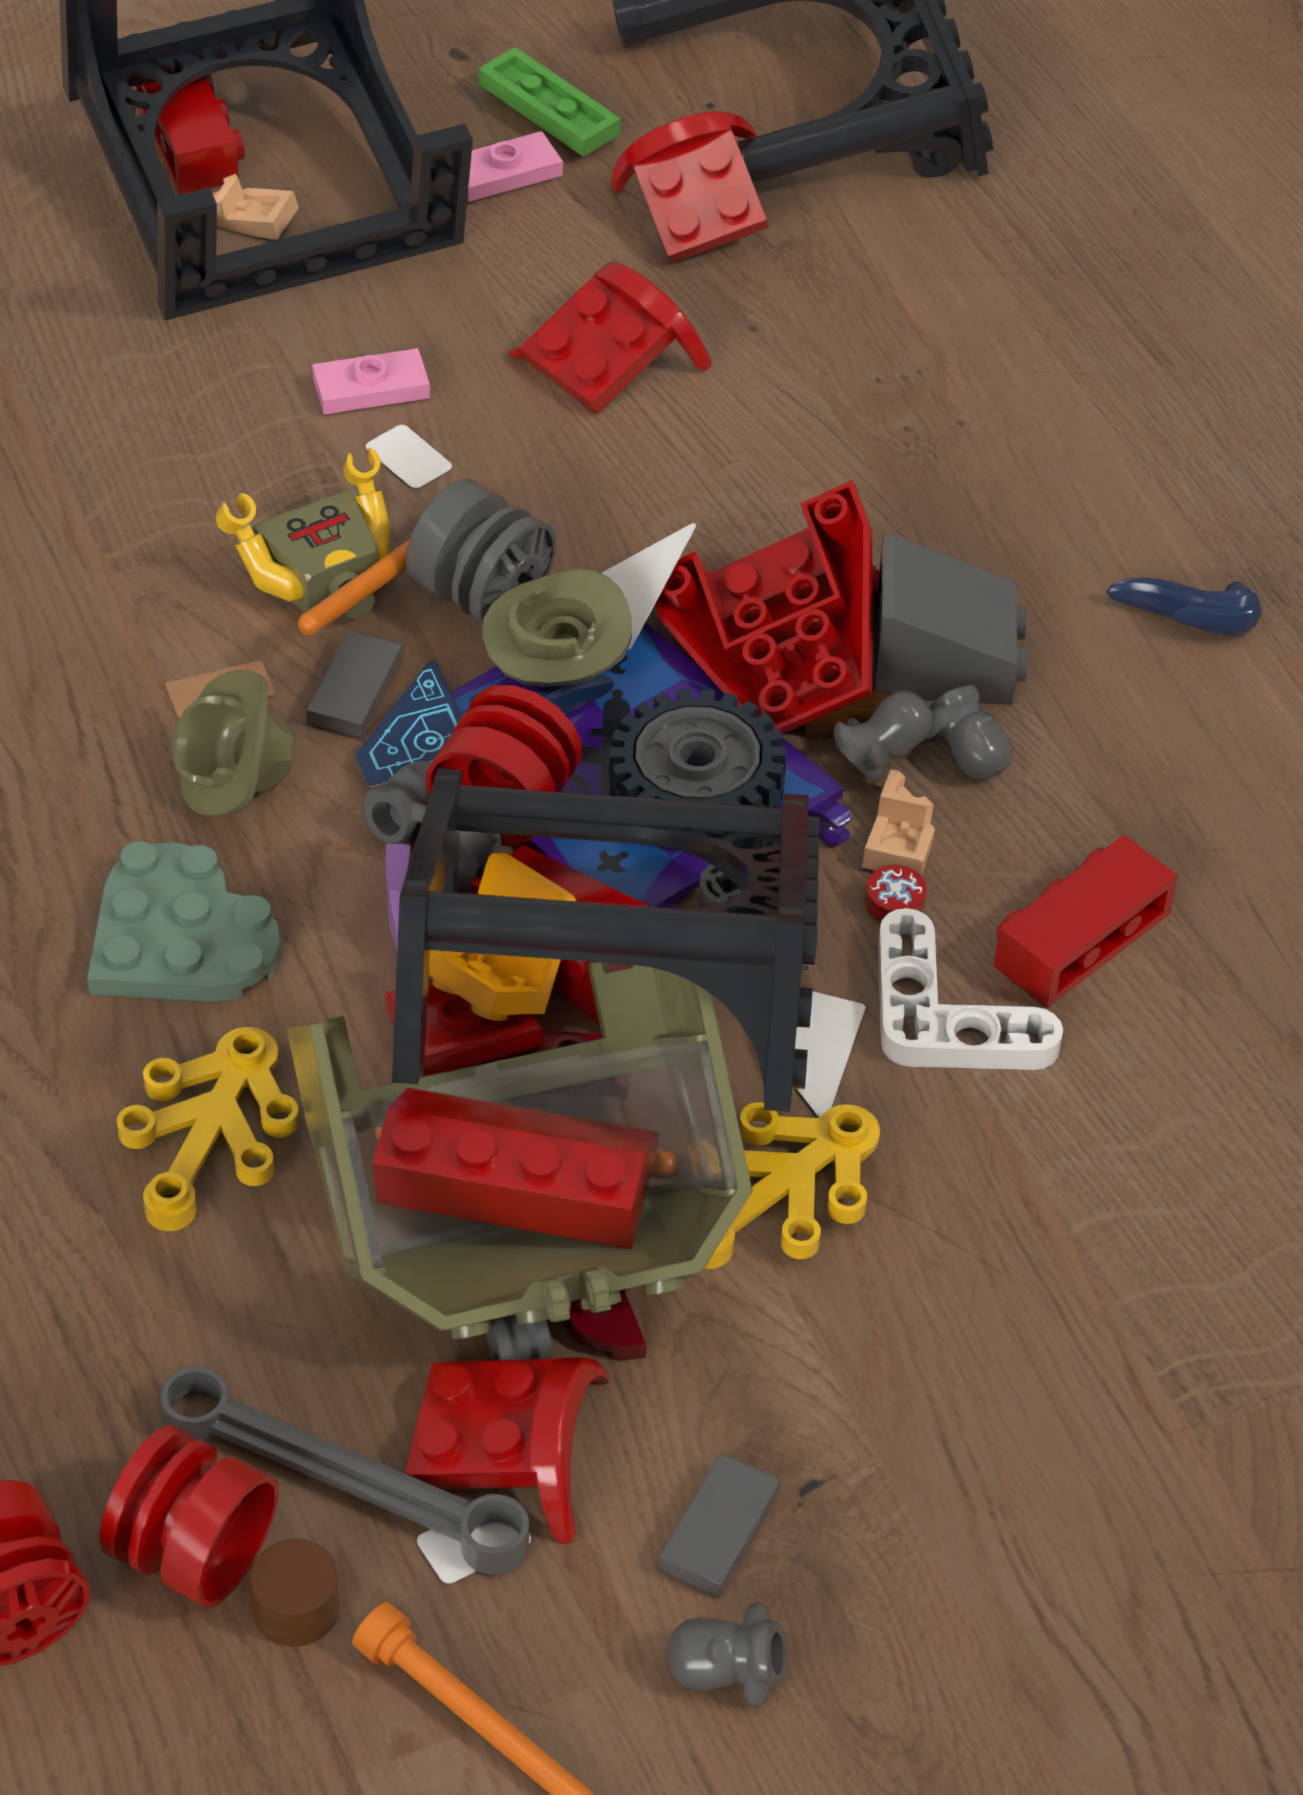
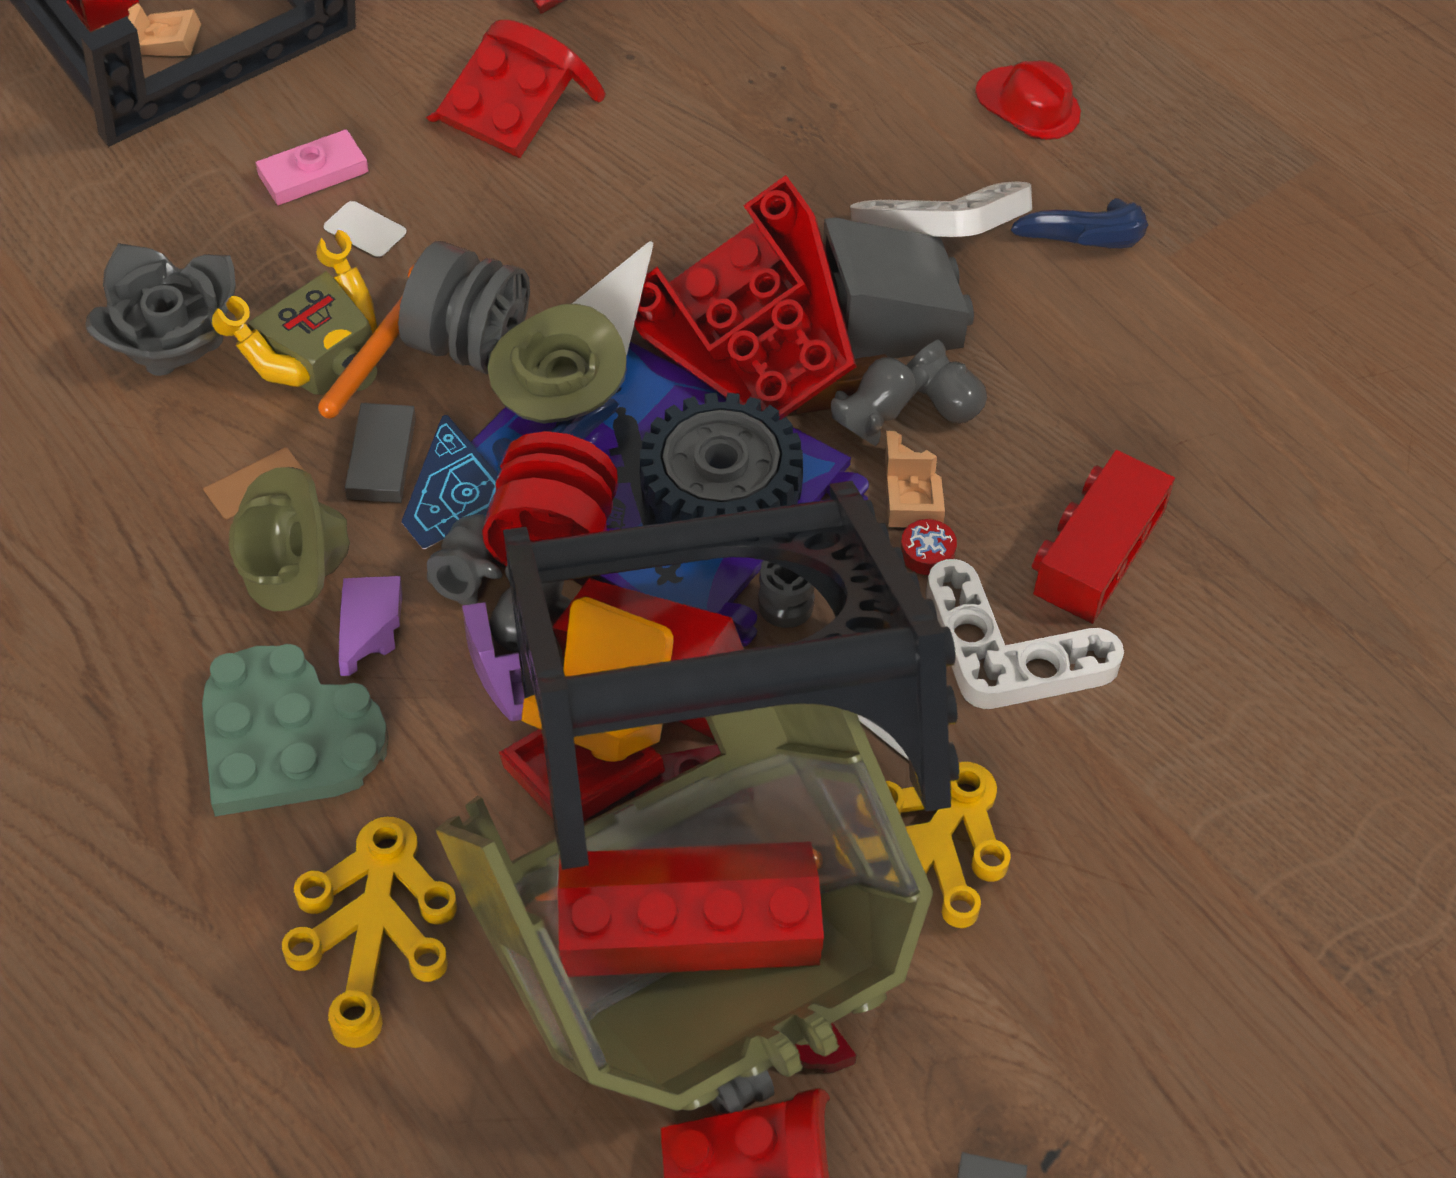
camera: 15 degrees left, 5 degrees up
none -> dark grey brick [85,243,236,376]
none -> medium lavender slope [339,576,402,676]
none -> white beam [850,182,1032,237]
none -> red piece [975,60,1081,140]

